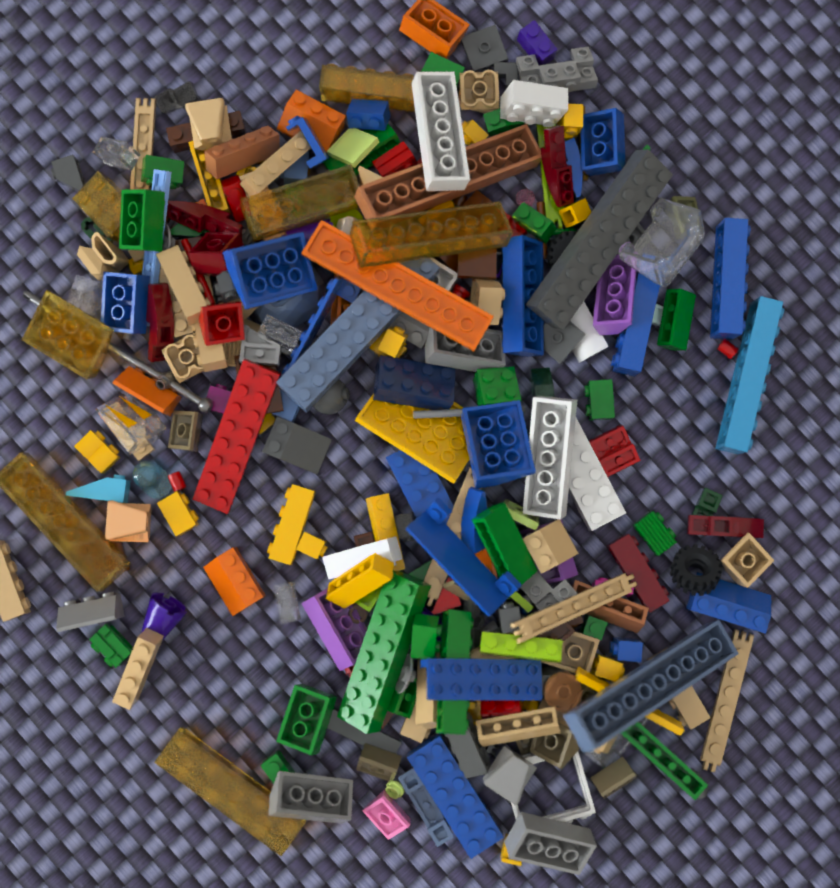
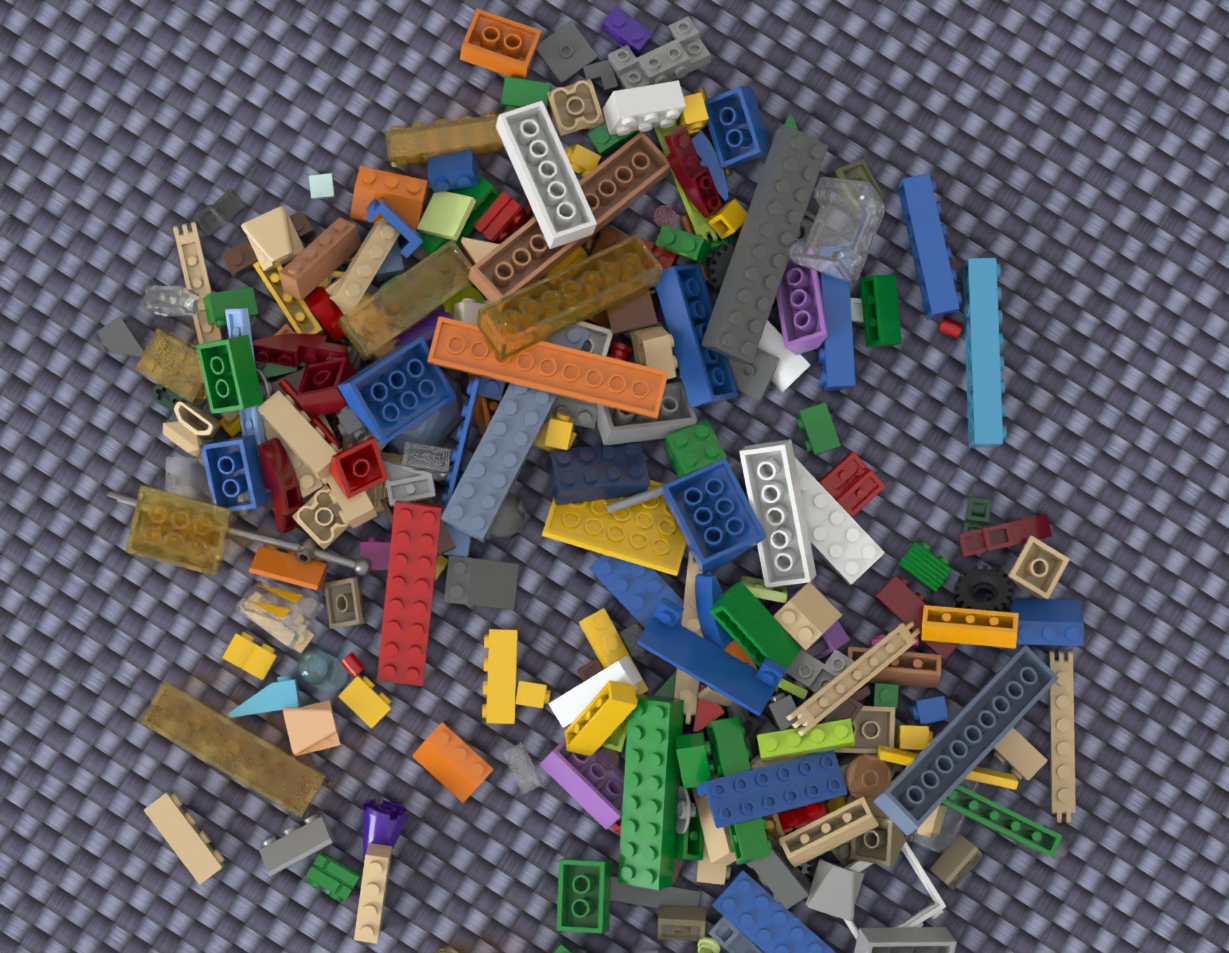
camera: 20 degrees left, 0 degrees up
clear green slope [530,367,555,397] -> none
none -> light aqua tile [309,173,335,200]
none -> light orange brick [921,605,1019,648]

